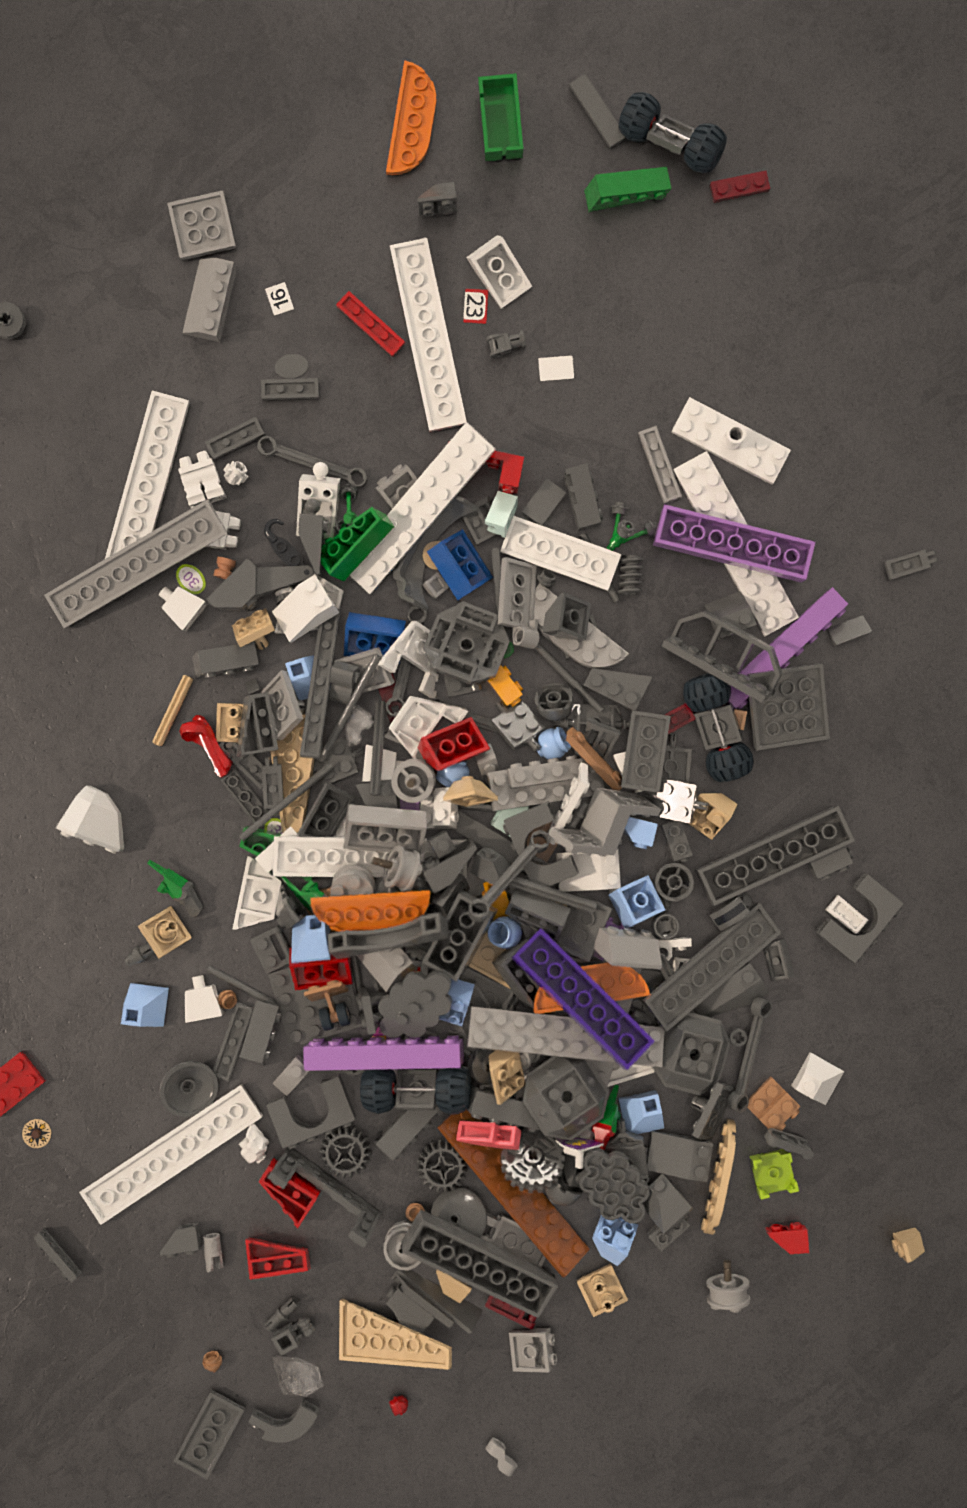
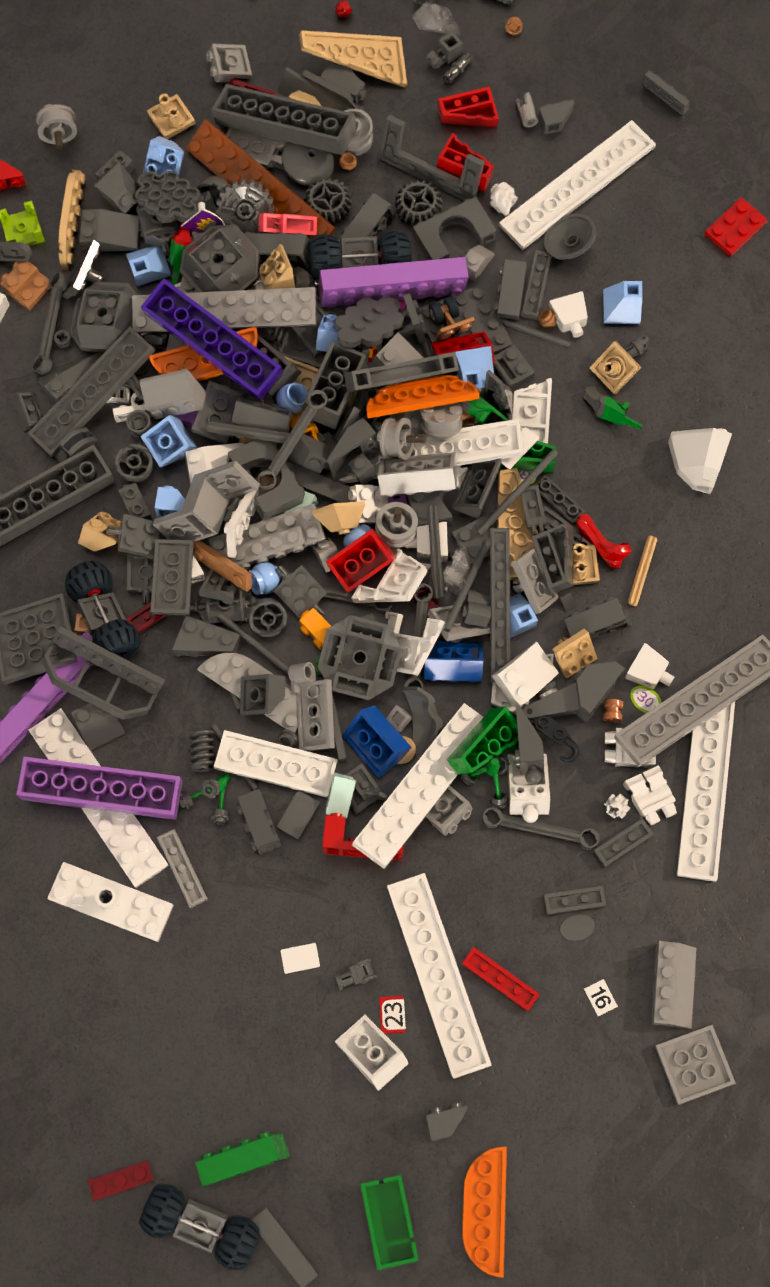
camera: 175 degrees right, 15 degrees down
piece [22,1119,51,1148] -> none

